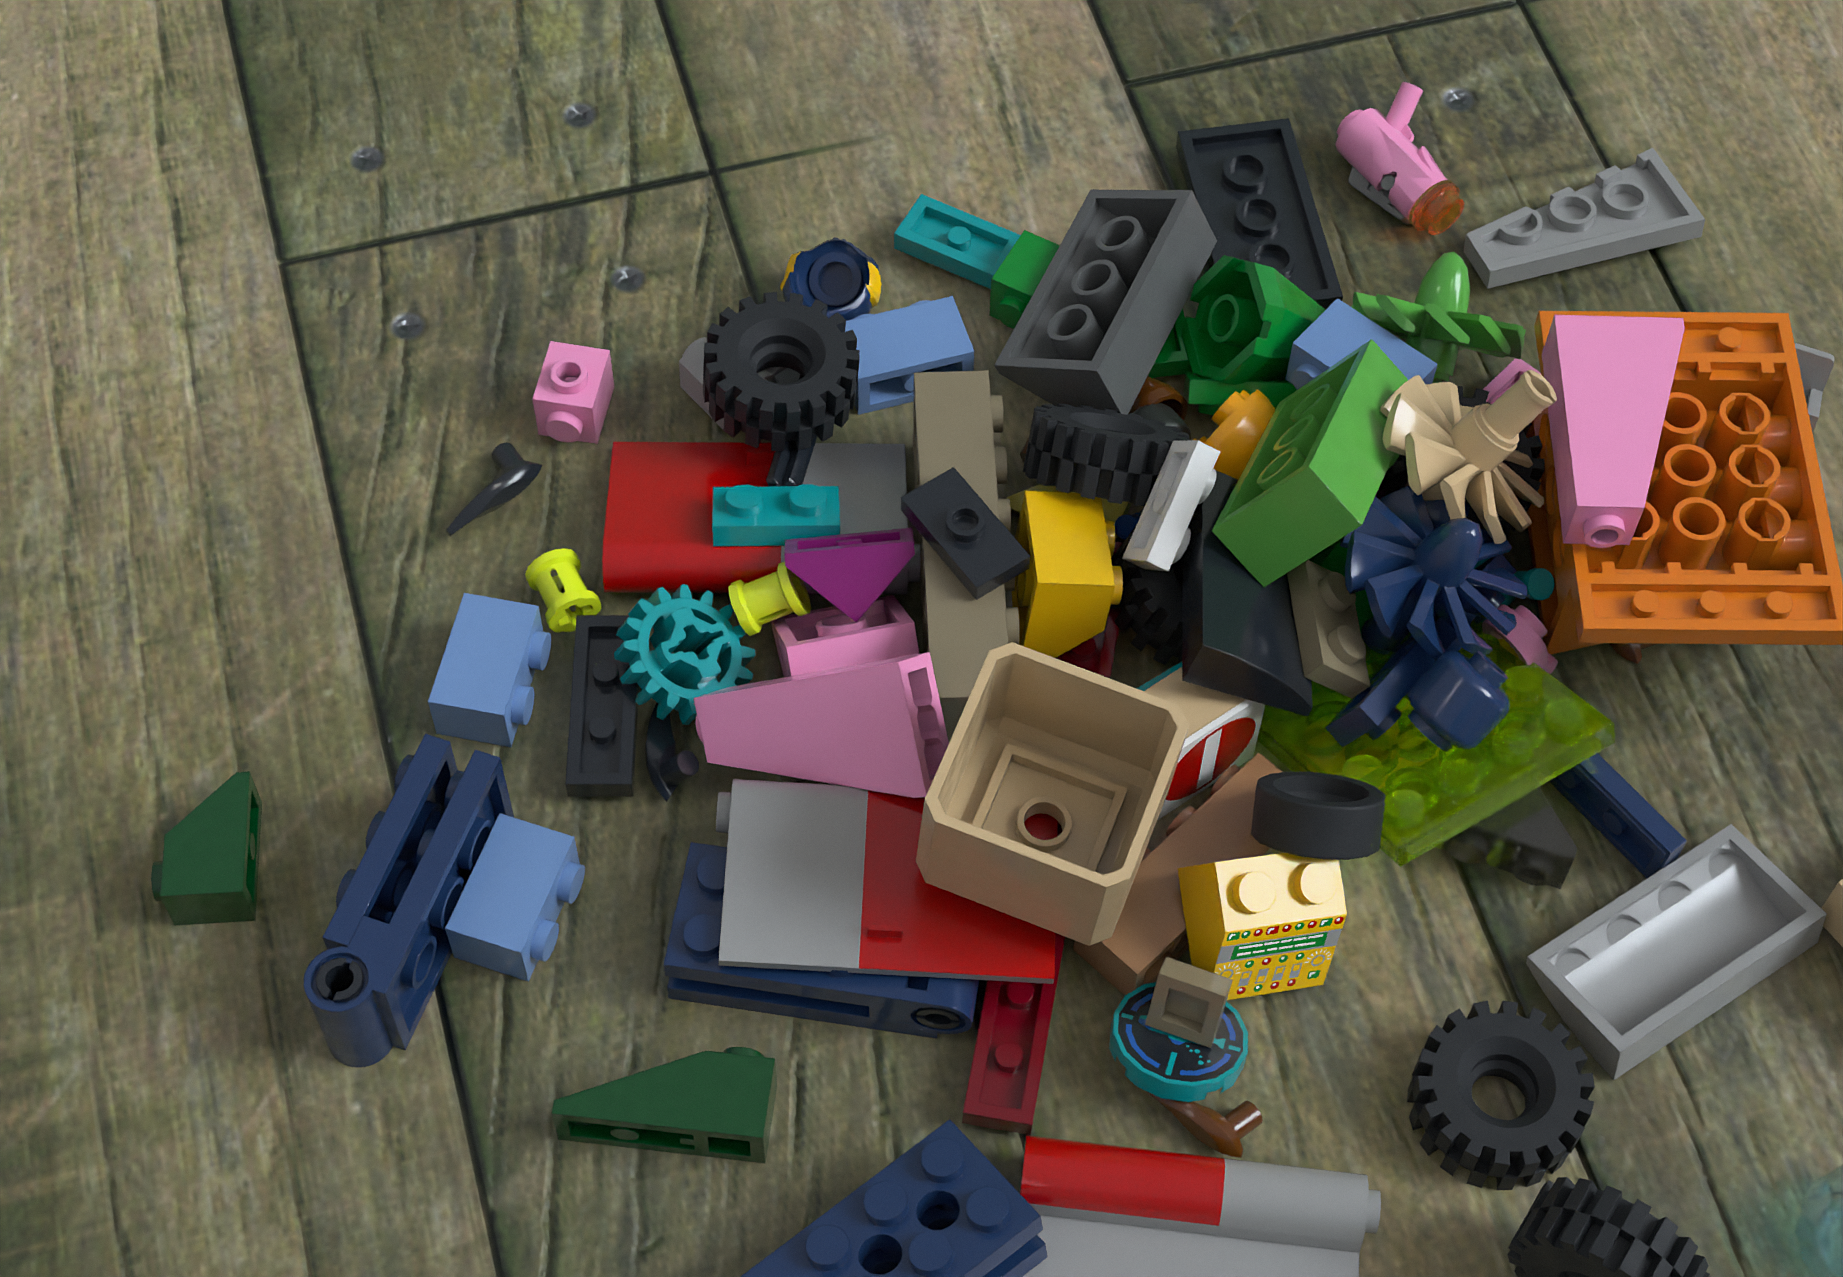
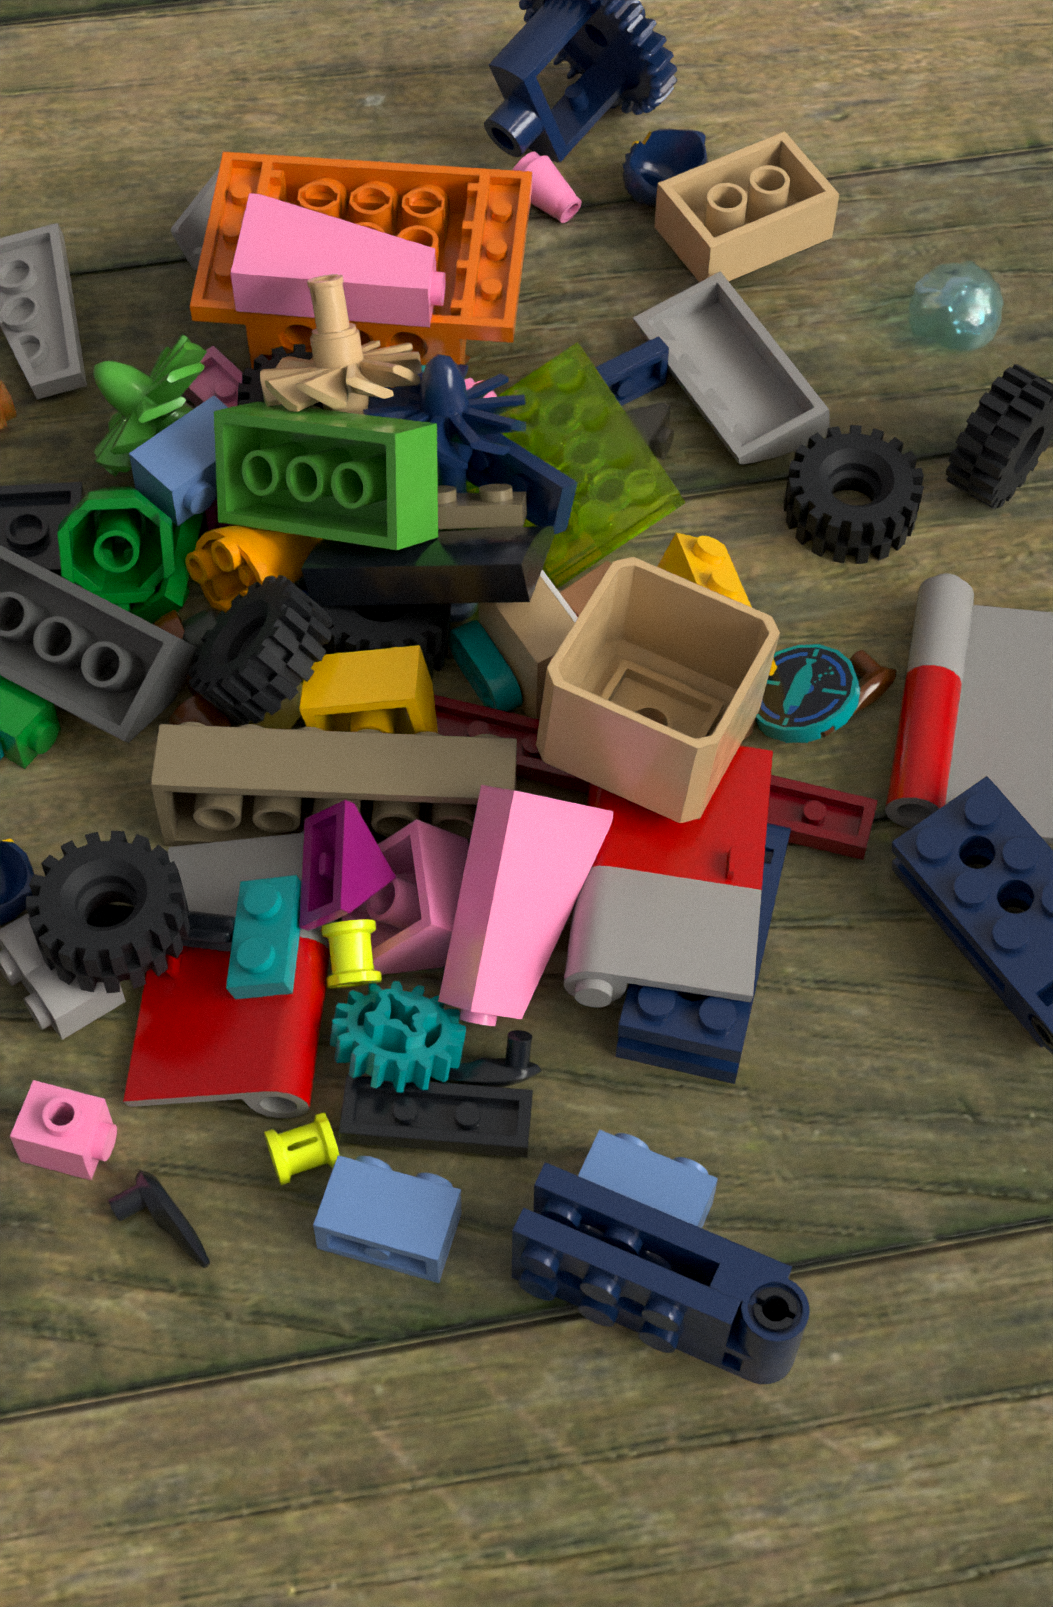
camera: 85 degrees left, 0 degrees up
dark green slope [151,771,262,926] -> none
dark green slope [551,1047,777,1163] -> none
medium blue brick [845,296,974,415] -> none
black plate [901,467,1030,600] -> none
white plate [1122,440,1220,572] -> none
dark tan plate [1145,957,1233,1048] -> none
black tyre [1251,771,1385,860] -> none
dark blue head [1408,651,1510,752] -> none

